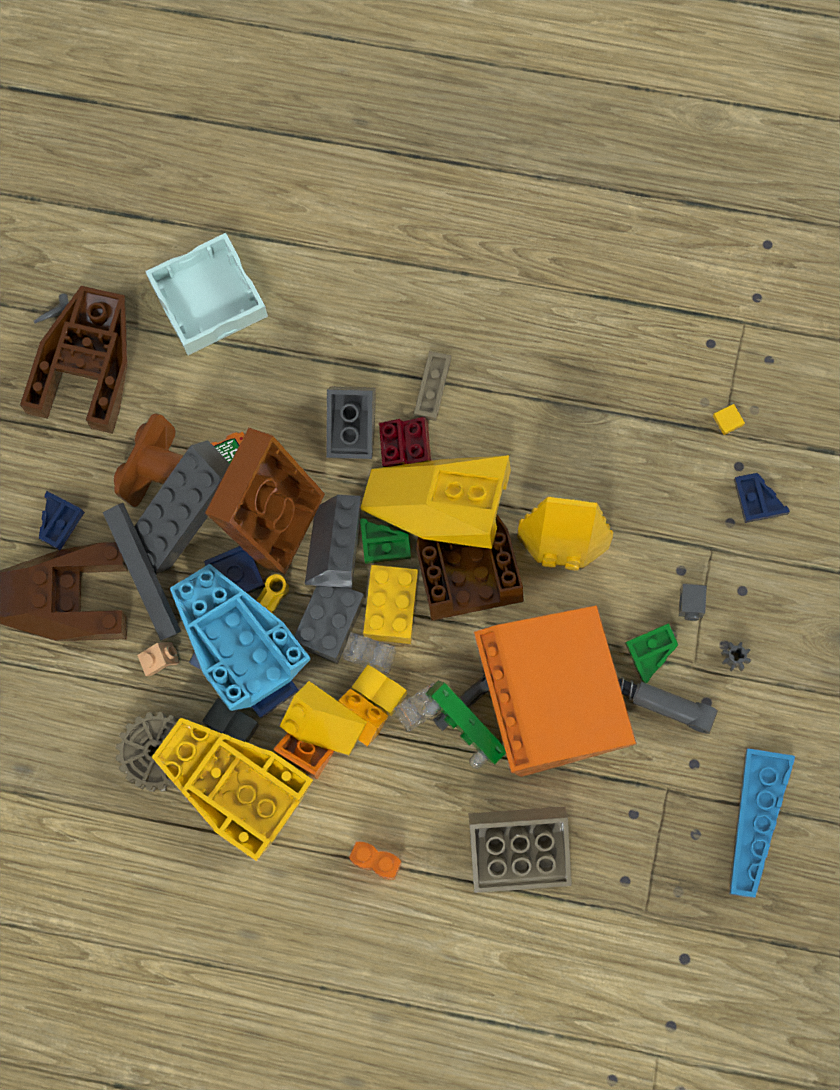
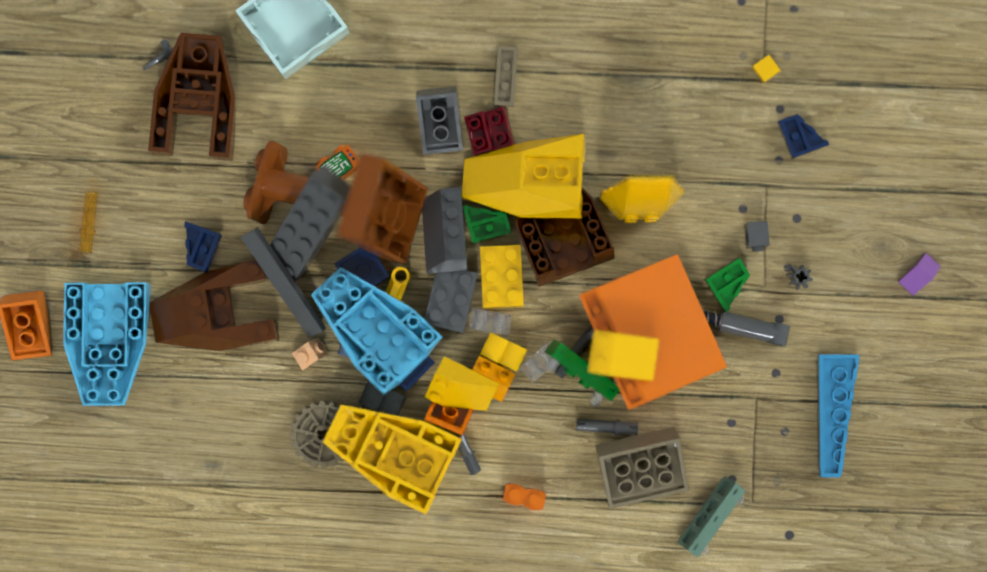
camera: 15 degrees left, 10 degrees up
none -> dark grey axle [458,434,481,475]
none -> dark grey pin [576,418,638,436]
none -> yellow slope [588,330,659,381]
none -> sand green piece [677,476,746,557]

